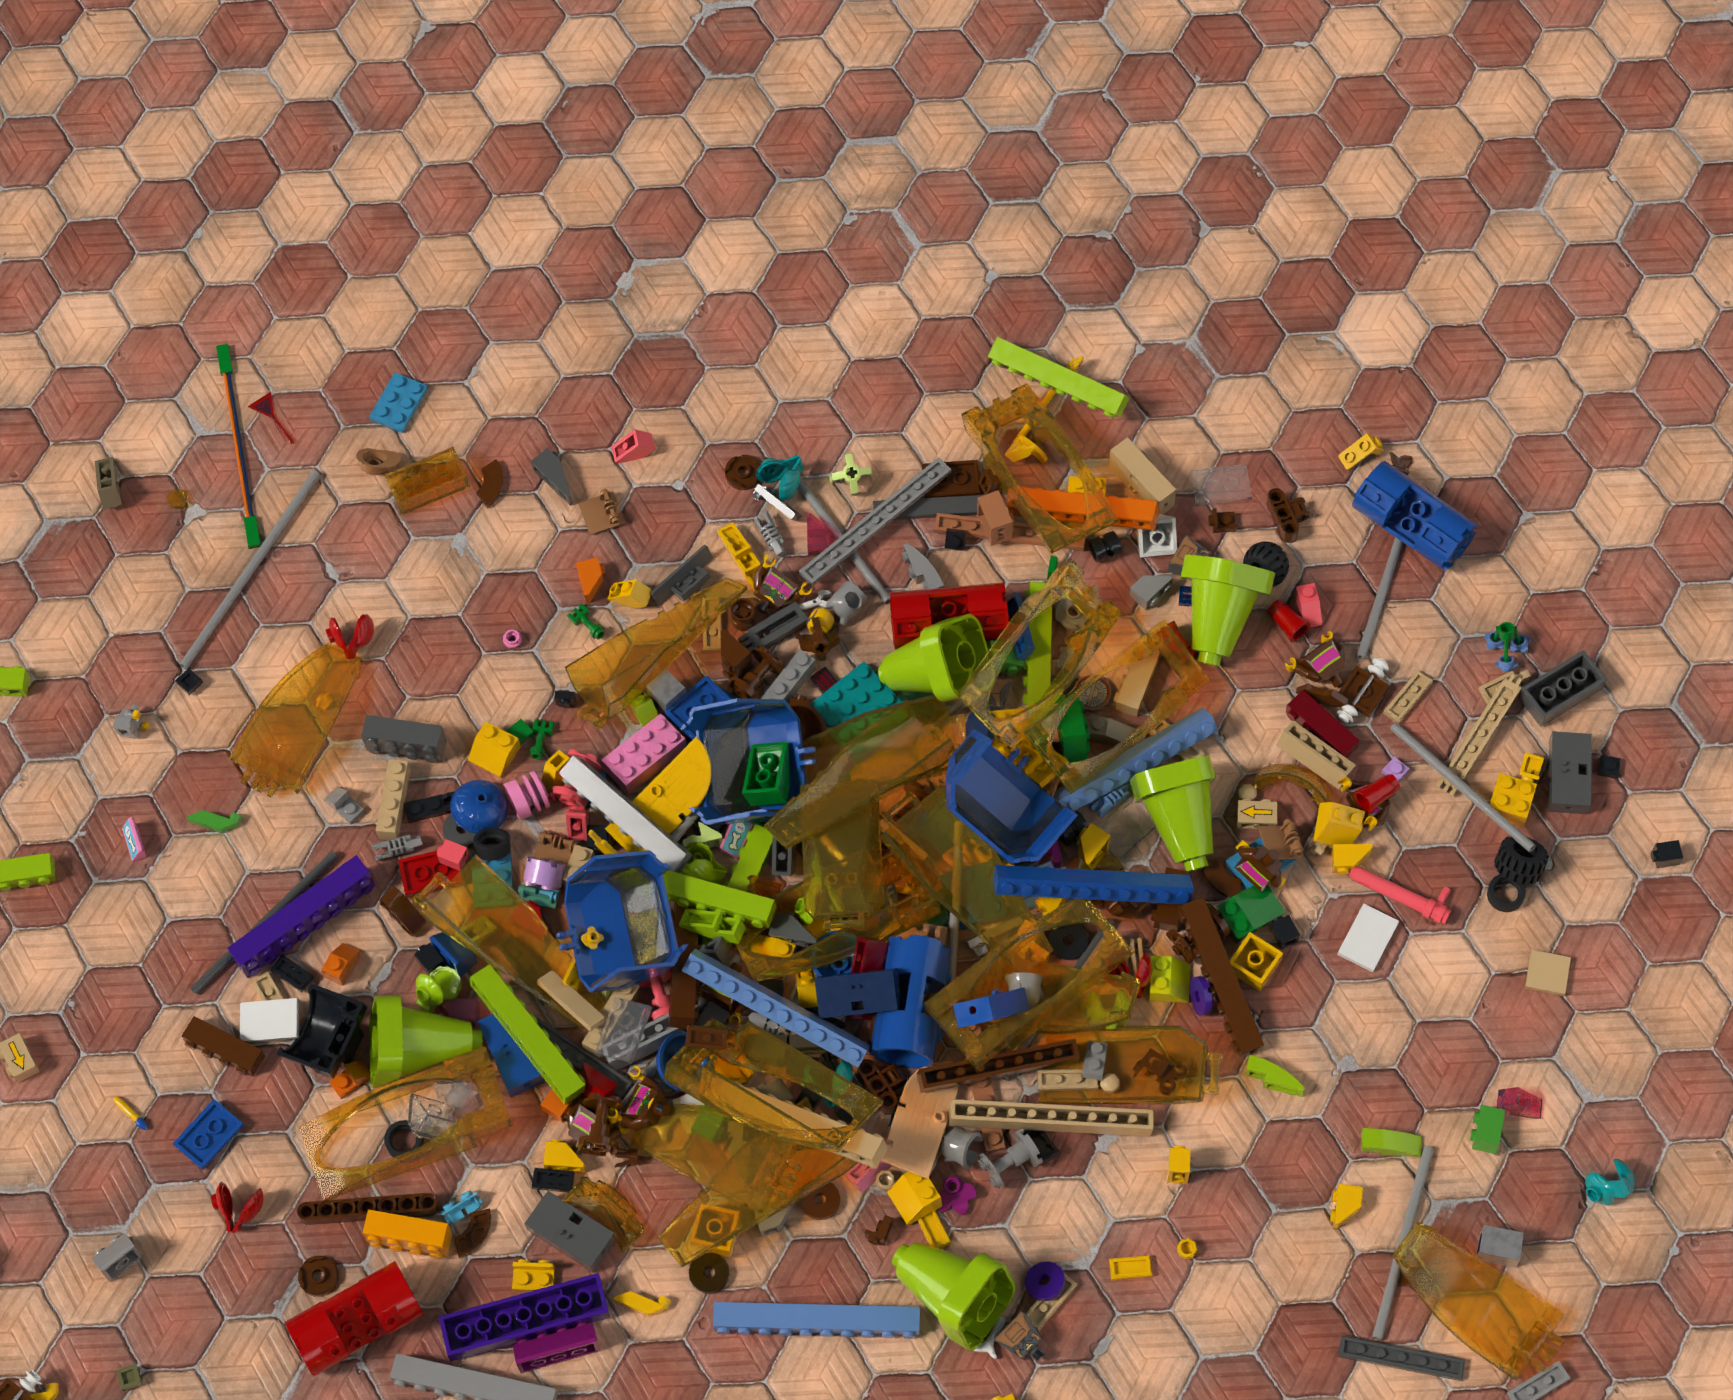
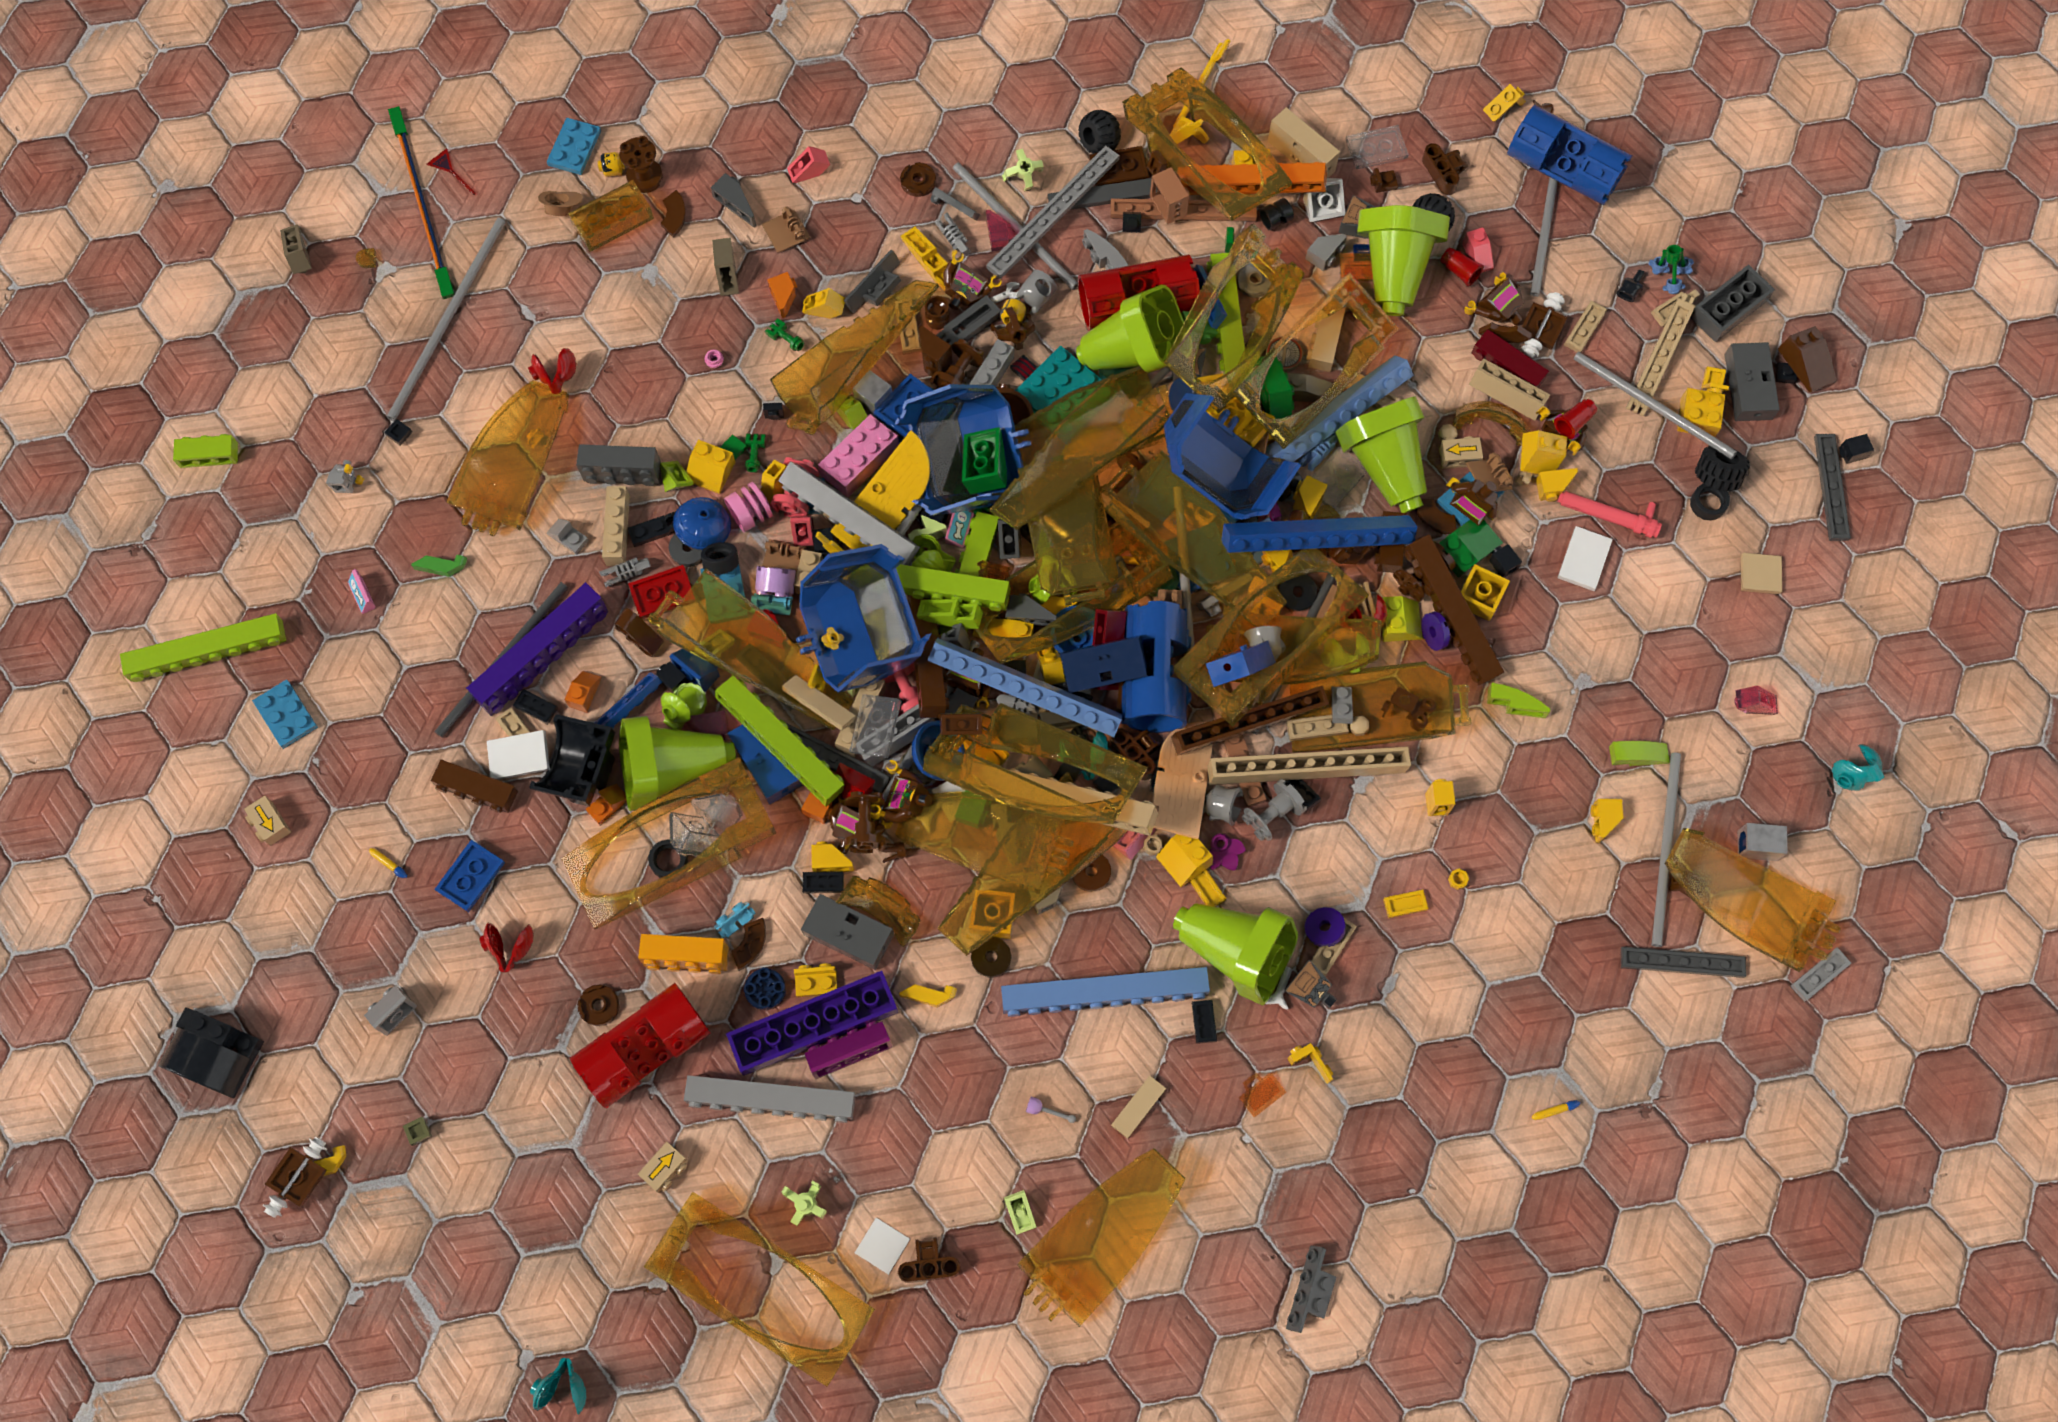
camera: 10 degrees left, 5 degrees up
reddish brown beam [297,1193,439,1225] -> none
coral brick [437,839,469,871] -> none
teal animal [756,455,804,501] -> none
reddish brown bracket [865,1215,893,1245] -> none
lime brick [988,337,1130,419] -> none
lavender plate [1381,757,1410,782] -> none
bright green brick [1470,1105,1505,1154] -> none
none -> dark azure plate [252,679,318,749]
none -> blue plate [595,672,662,729]
none -> yellow head [597,152,625,177]
none -> reddish brown piece [619,136,663,193]
none -> lime slope [660,461,693,492]
none -> dark tan slope [712,237,739,296]
none -> dark blue tile [744,967,786,1010]
none -> black wheel [1078,110,1121,154]
none -> black plate [1191,1000,1217,1044]
none -> clear orange plate [1339,253,1373,282]
none -> black piece [1616,270,1645,302]
none -> reddish brown slope [1778,326,1837,393]
none -> dark grey tile [1814,434,1851,541]

